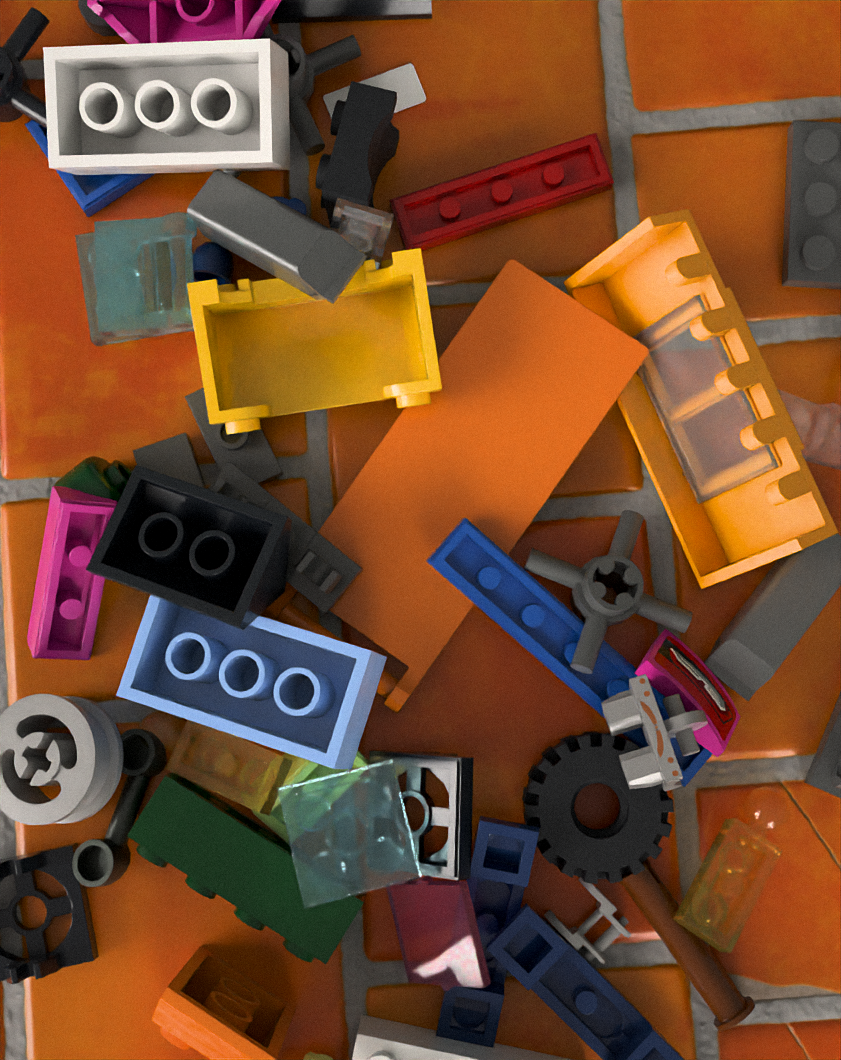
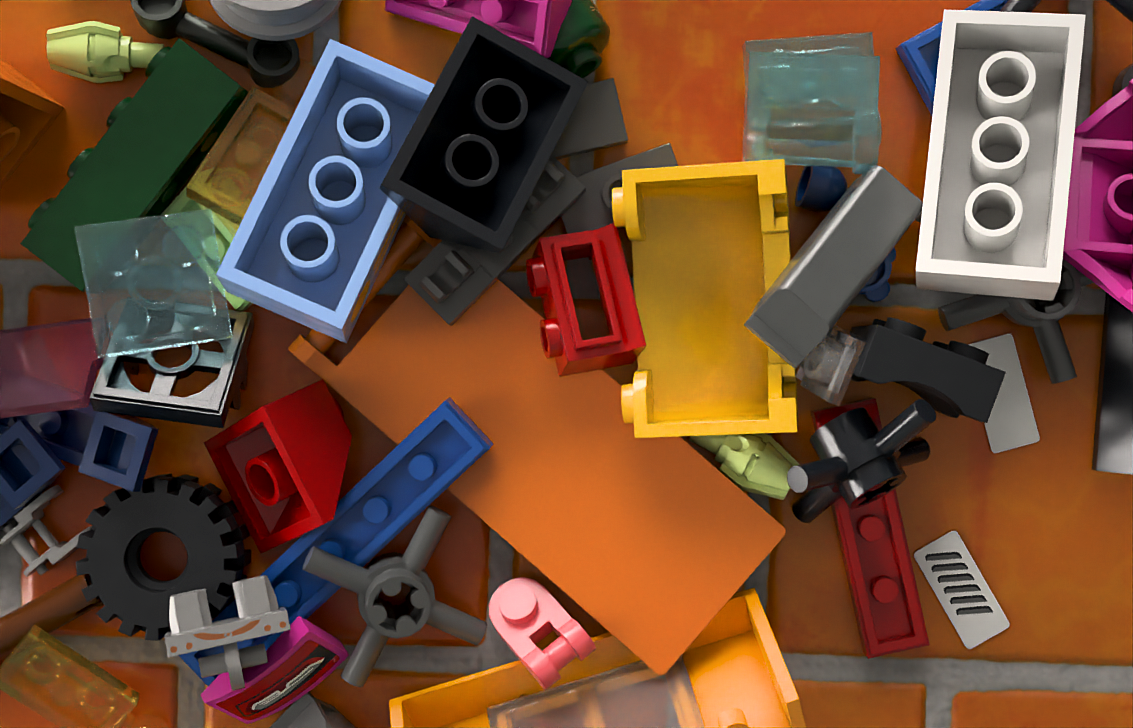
camera: 90 degrees right, 5 degrees up
none -> yellowish green piece [46,21,165,83]
none -> red slope [204,379,352,554]
none -> plate [489,577,596,690]
none -> red window [526,223,646,377]
none -> yellowish green piece [689,433,800,500]
none -> black bar [787,399,936,523]
none -> white sticker [914,530,1010,649]

